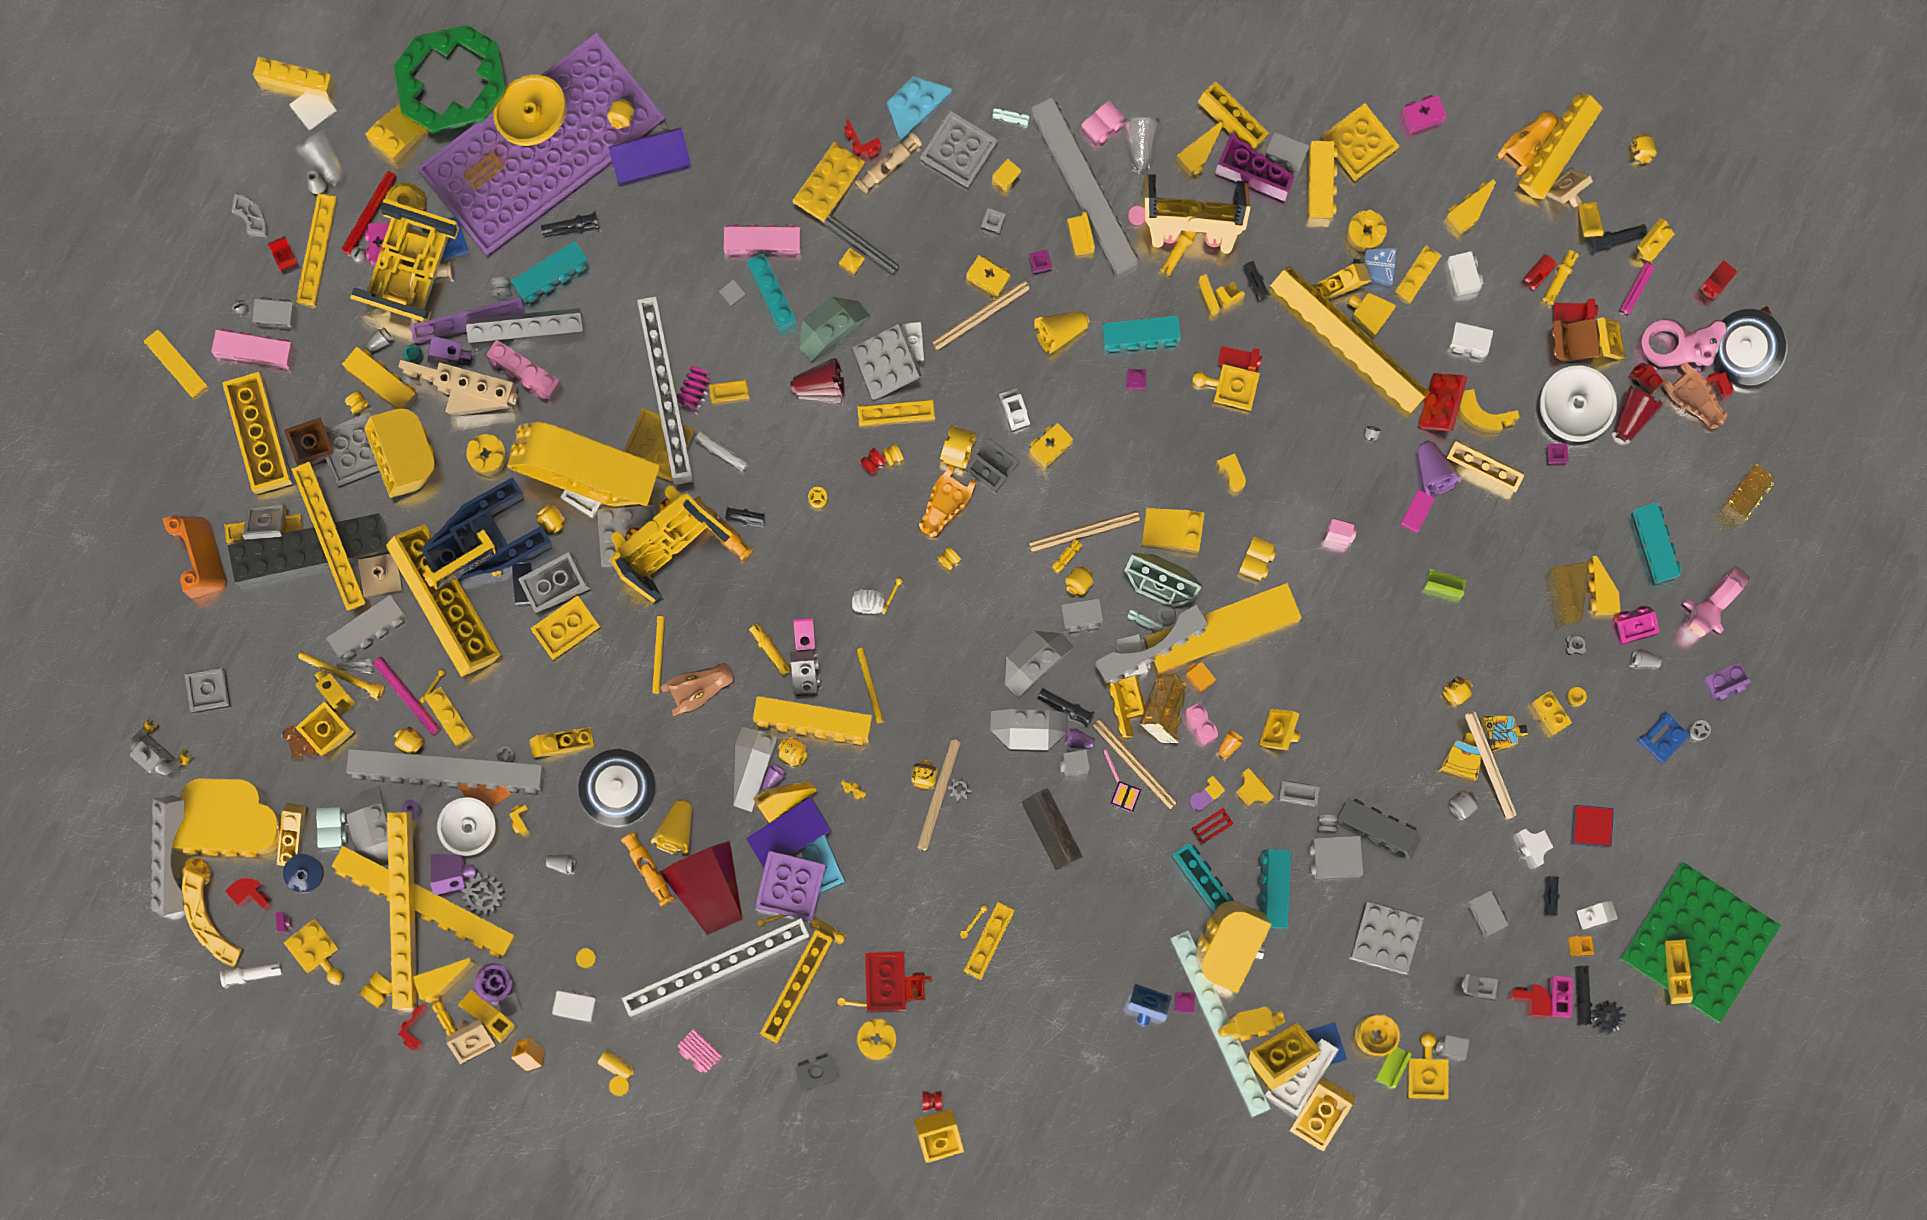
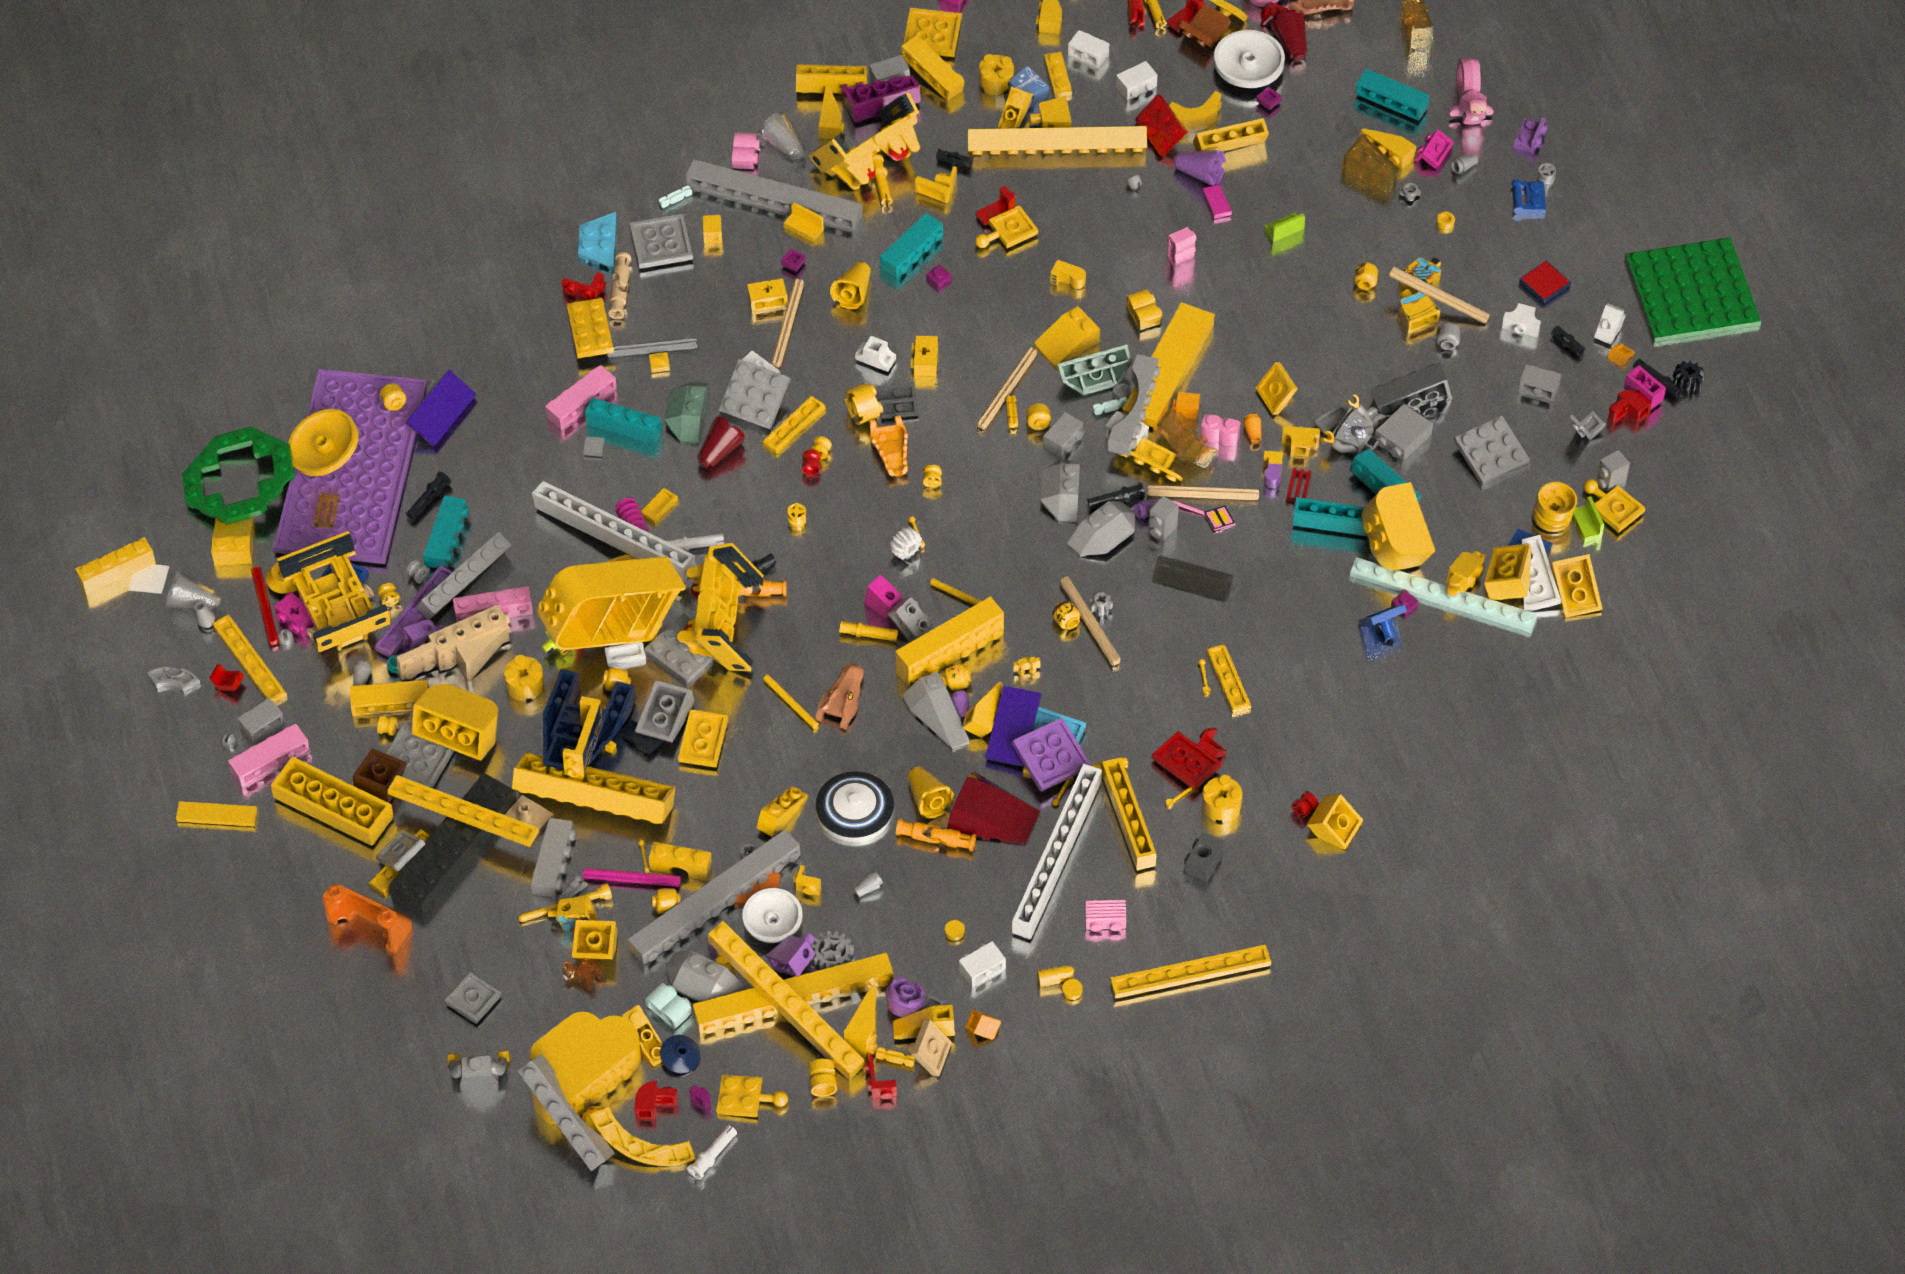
camera: 40 degrees left, 25 degrees down
light grey plate [982,208,1006,233] -> none
bright pink tile [1128,206,1145,226] -> none
yellow brick [1531,690,1572,736] -> none
yellow slope [1665,940,1693,1004] -> none
none -> yellow wheel [377,583,400,607]
none -> yellow plate [1110,945,1271,999]
none -> light grey torso [1321,395,1379,453]

